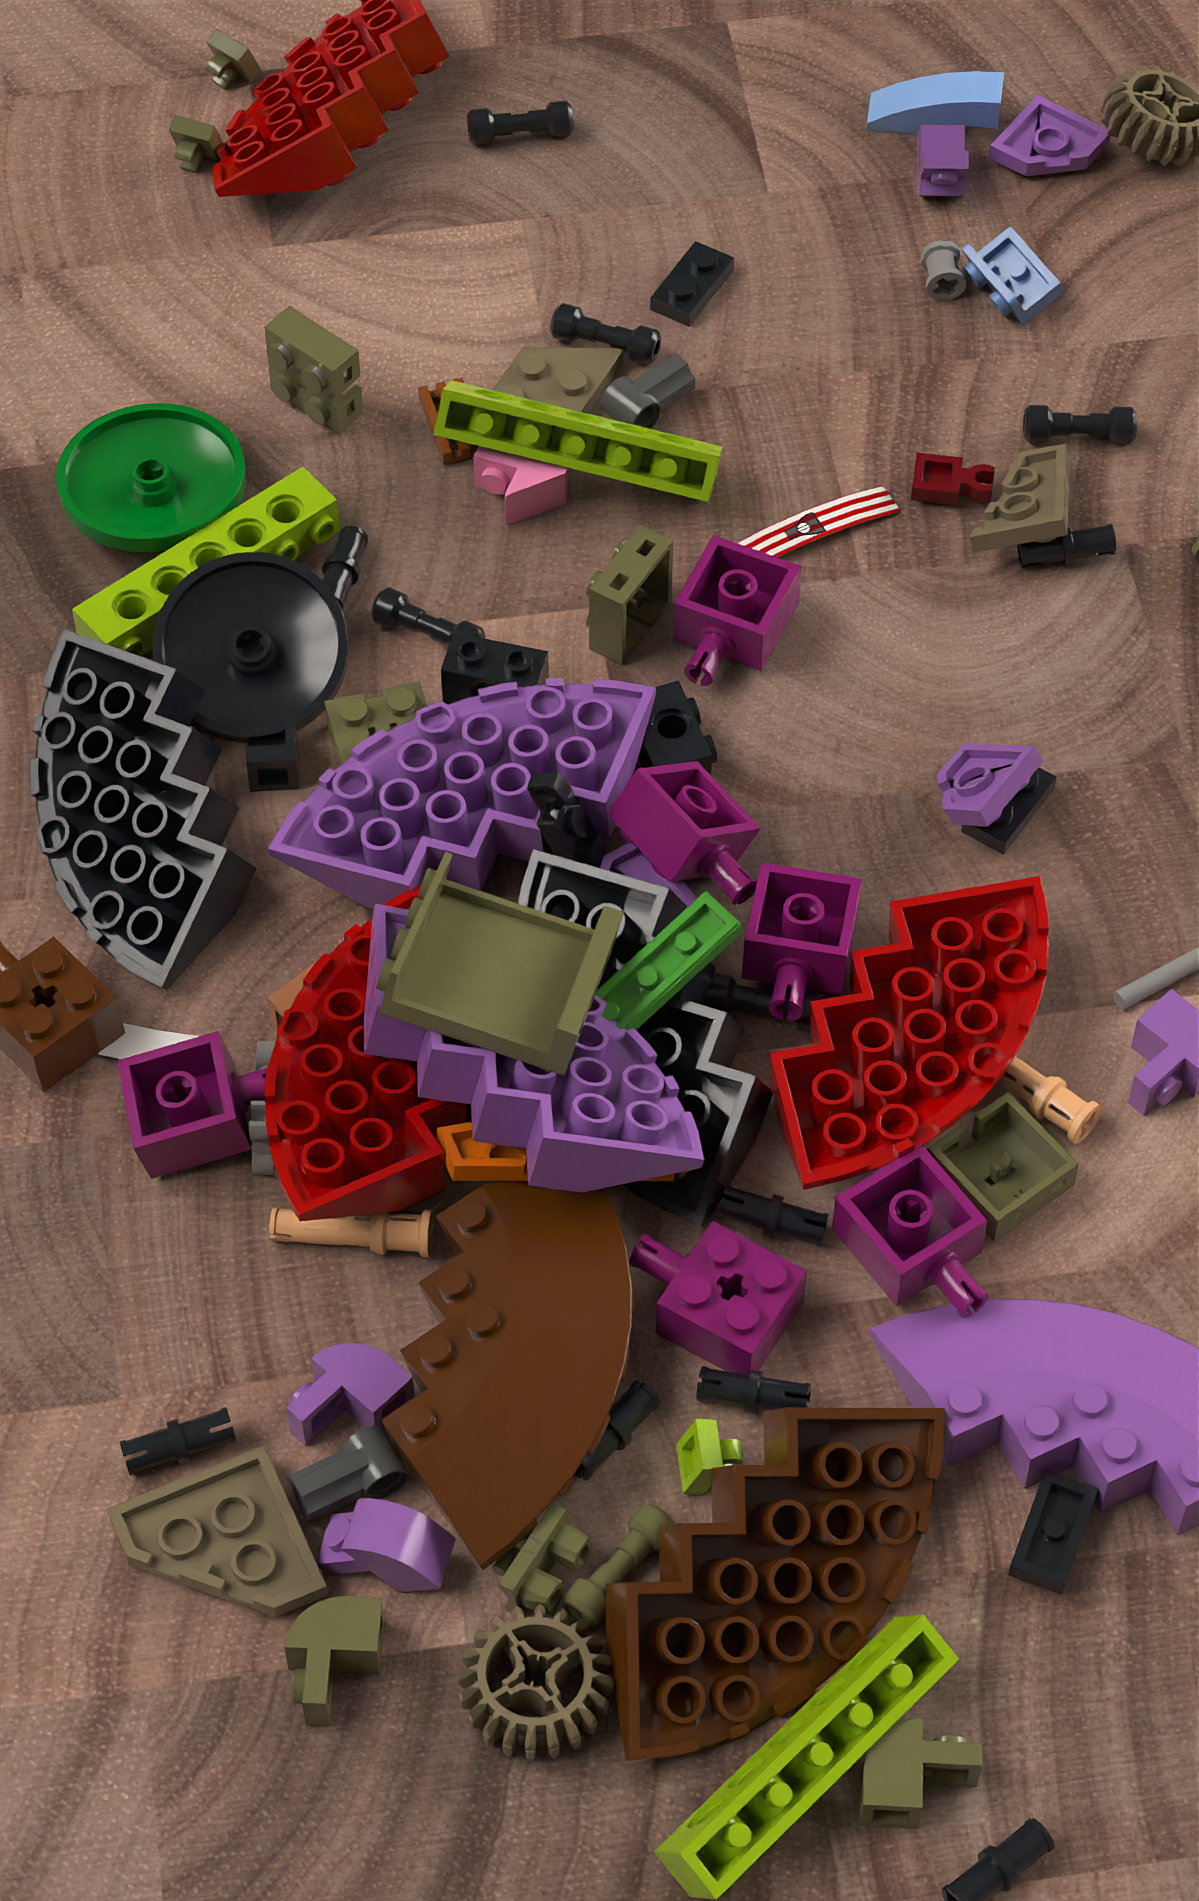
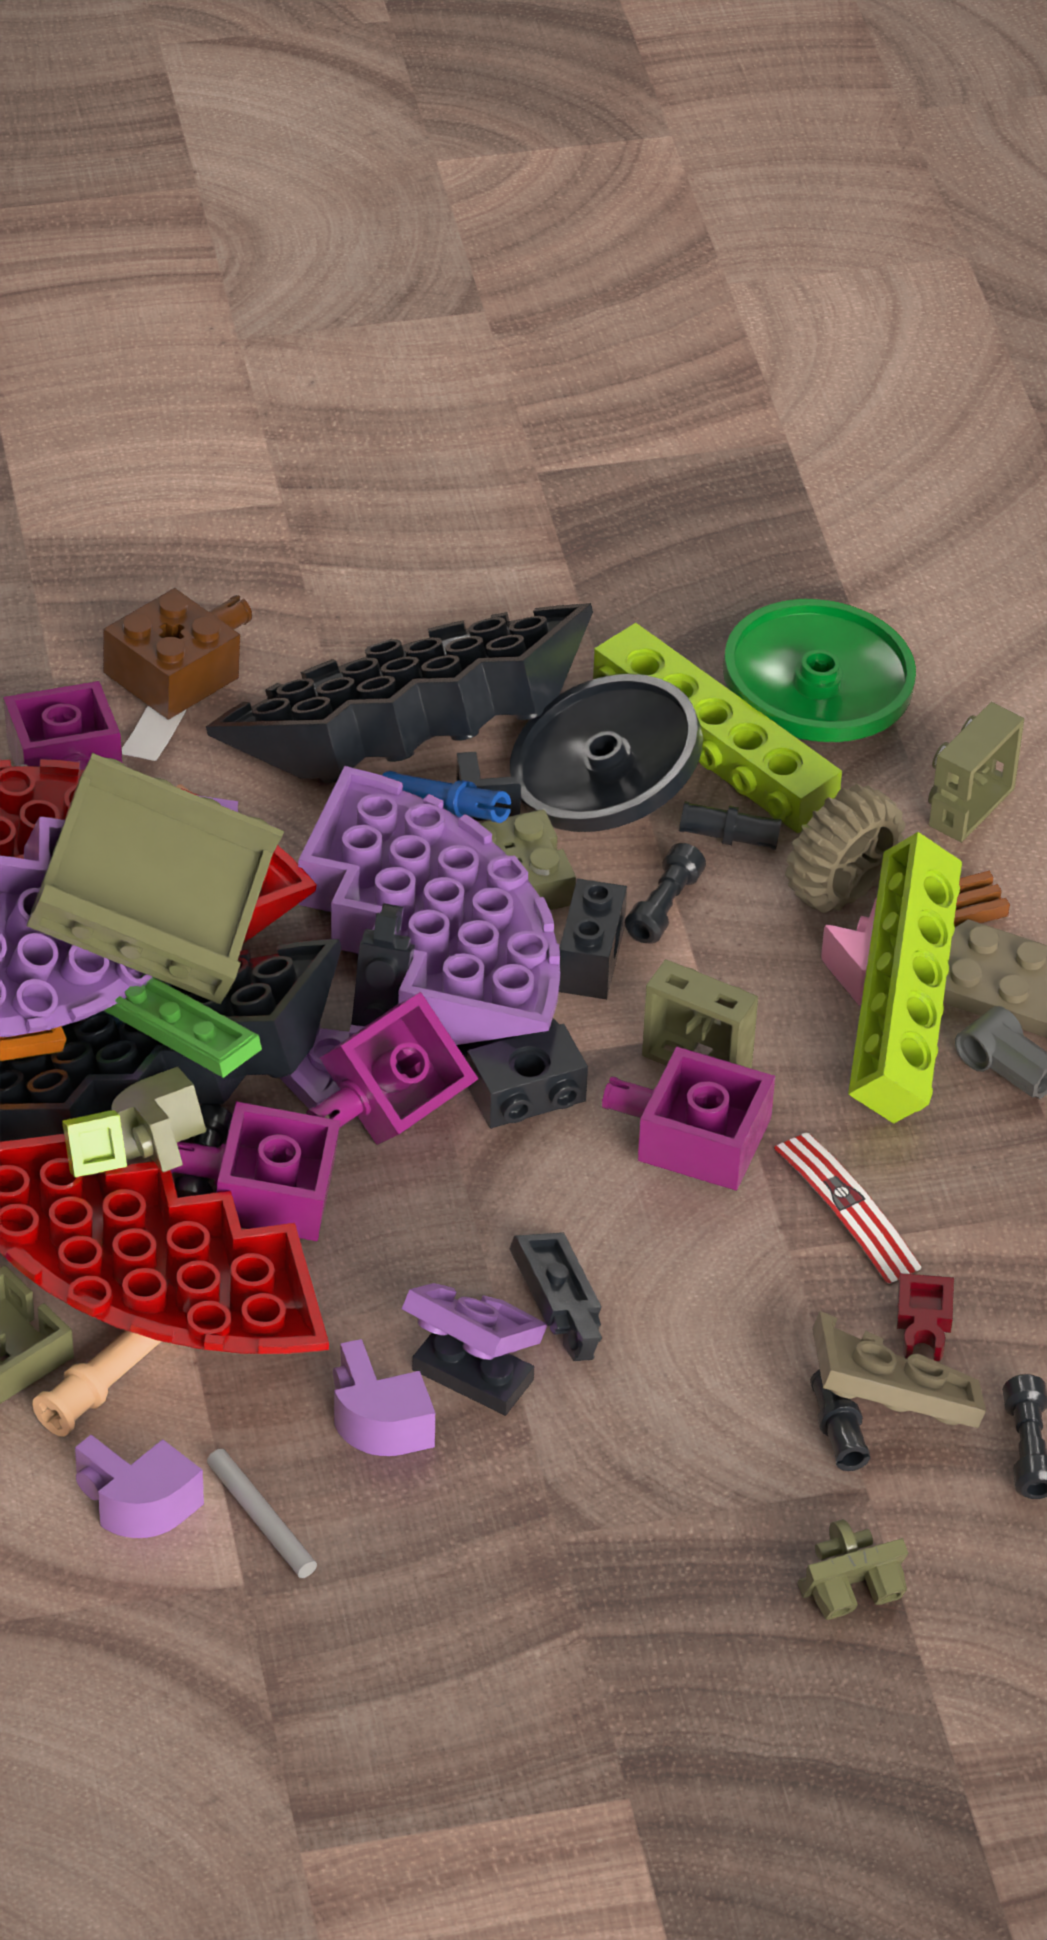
camera: 85 degrees right, 10 degrees down
none -> tile [62,1110,127,1177]
none -> olive brick [112,1067,206,1172]
none -> medium lavender brick [333,1339,435,1456]
none -> blue pin [382,771,511,823]
none -> black hinge [509,1232,602,1361]
none -> dark tan gear [785,784,906,913]

